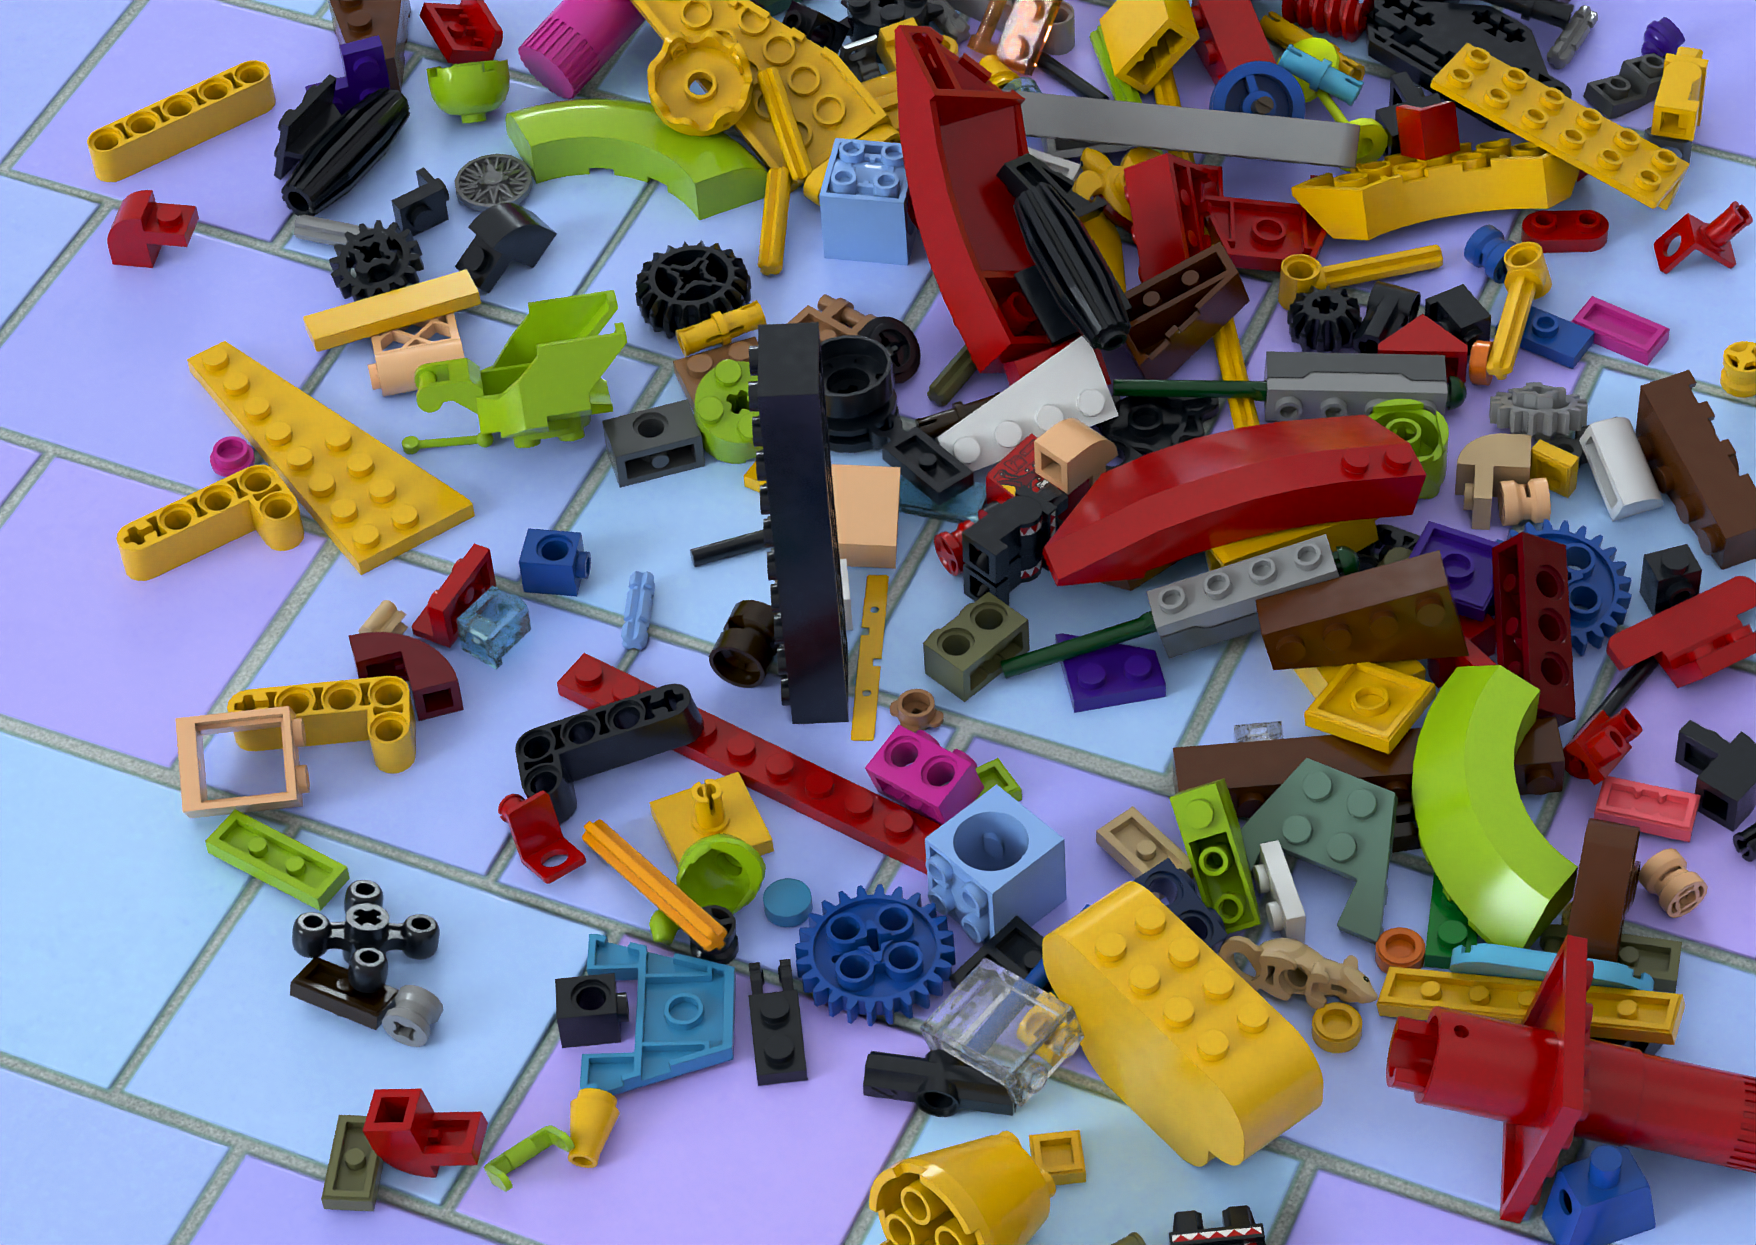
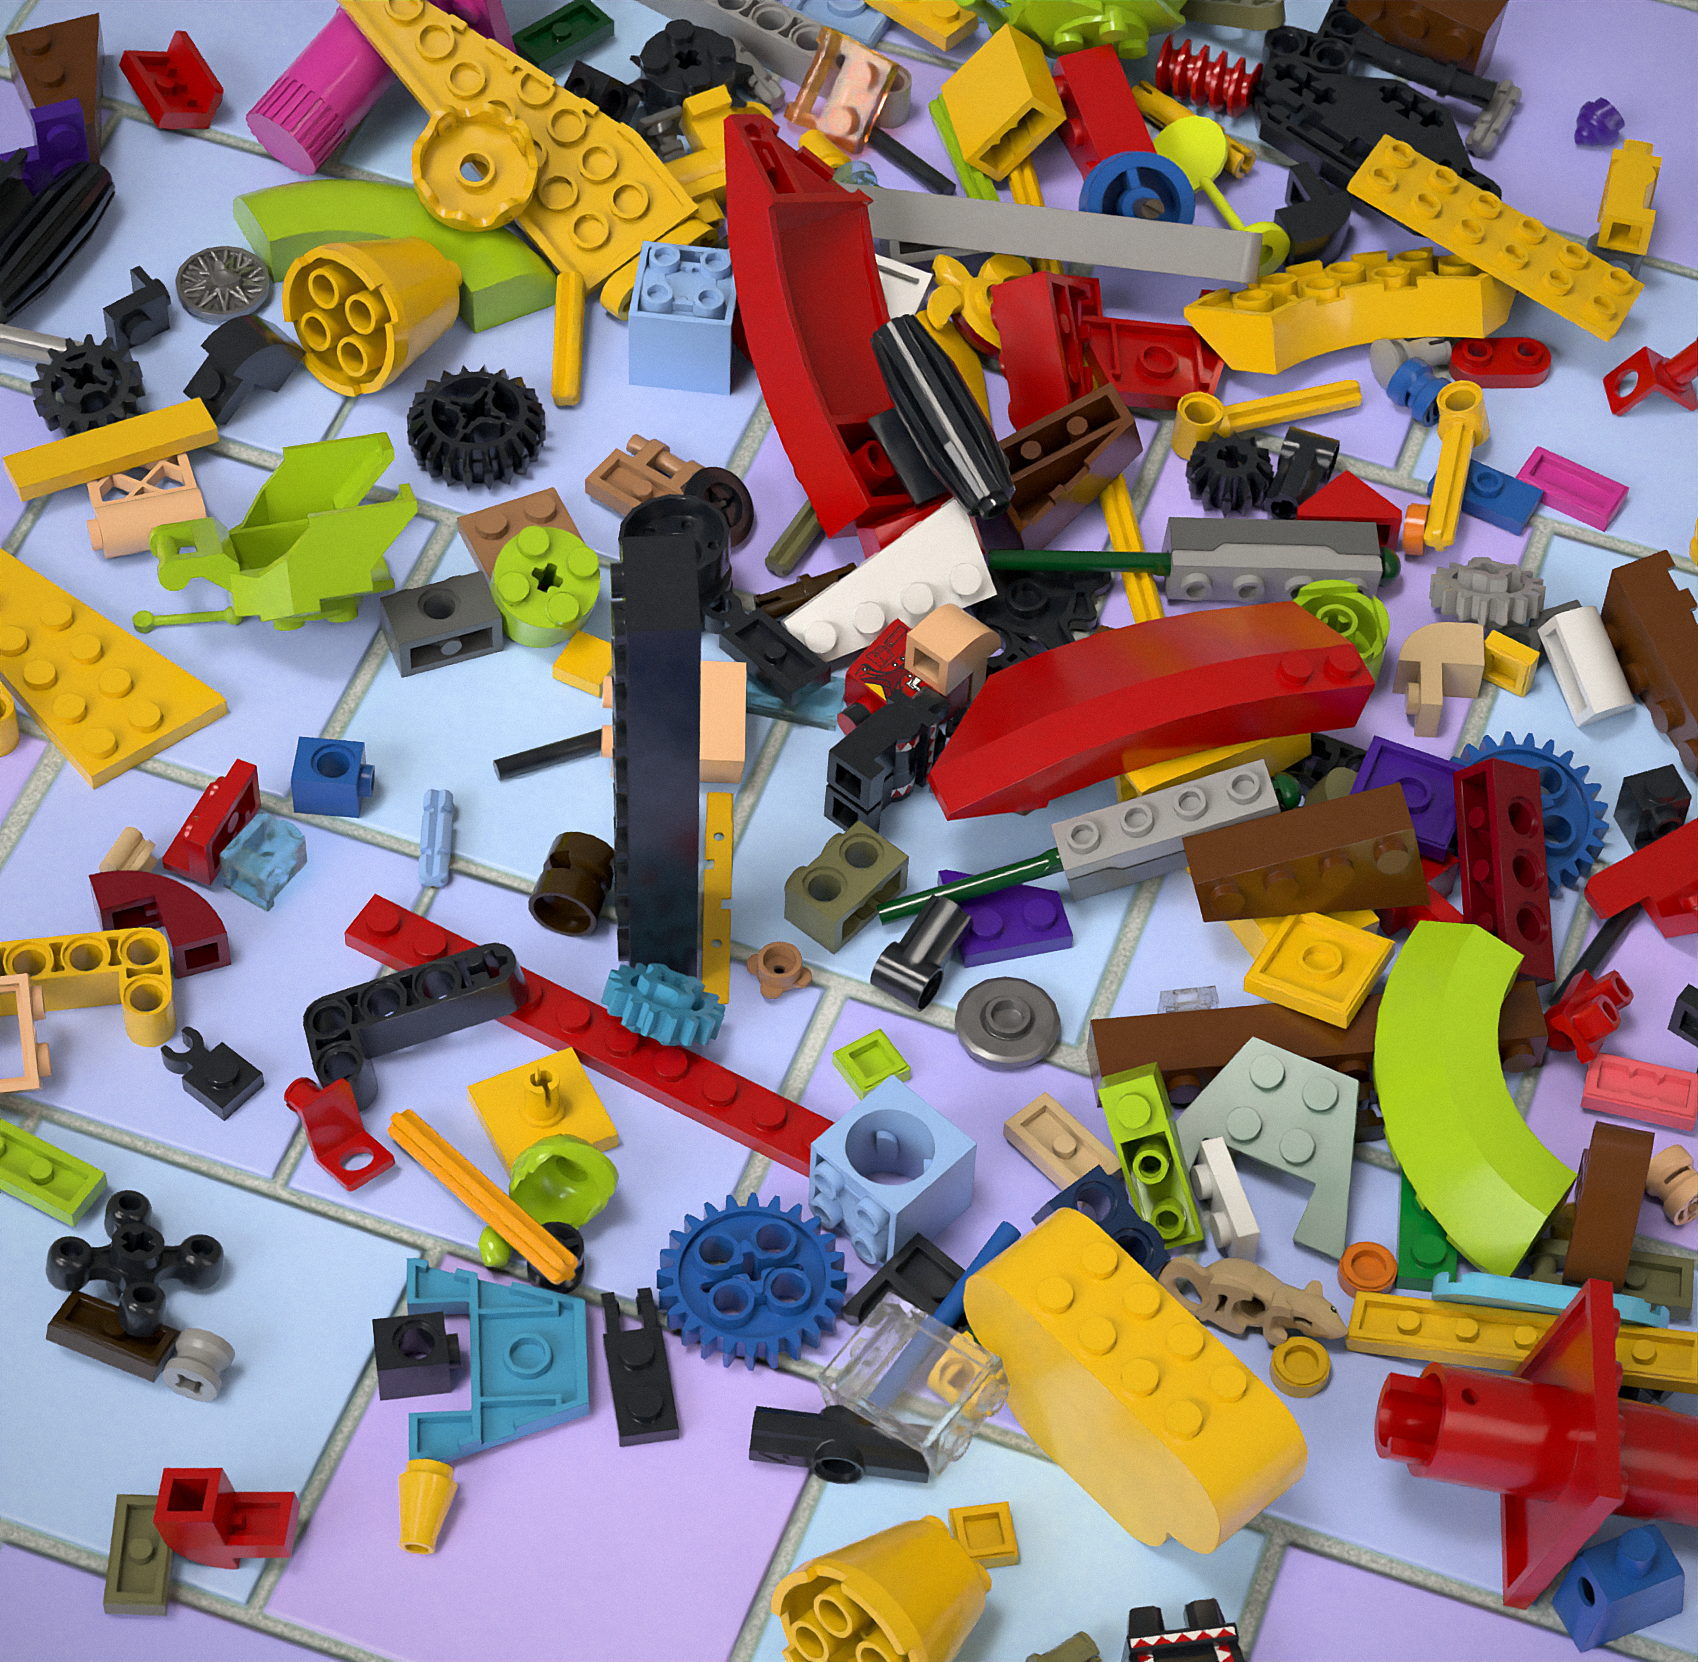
camera: 10 degrees left, 5 degrees up
lime cylinder [427,59,510,123] -> none
lime piece [484,1125,575,1192] -> none
yellow pin [675,300,767,357] -> none
yellow axle [757,67,813,185] -> none
dark azure tile [763,878,813,927] -> none
dark pink brick [865,725,984,825] -> none
red wheel [934,520,975,576] -> none
black wing [996,153,1108,223] -> none
medium azure pin [1278,44,1364,106] -> none
red panel [1396,101,1460,161] -> none
black brick [1425,284,1491,356] -> none
light nougat wheel [1497,478,1551,526] -> none
dark grey slope [1583,53,1664,119] -> none
none -> black plate [160,1026,264,1121]
none -> yellow cone [282,235,463,397]
none -> dark azure gear [601,963,726,1046]
none -> black piece [870,895,974,1012]
none -> flat silver wheel [954,976,1060,1069]
none -> light grey pin [1369,337,1451,388]

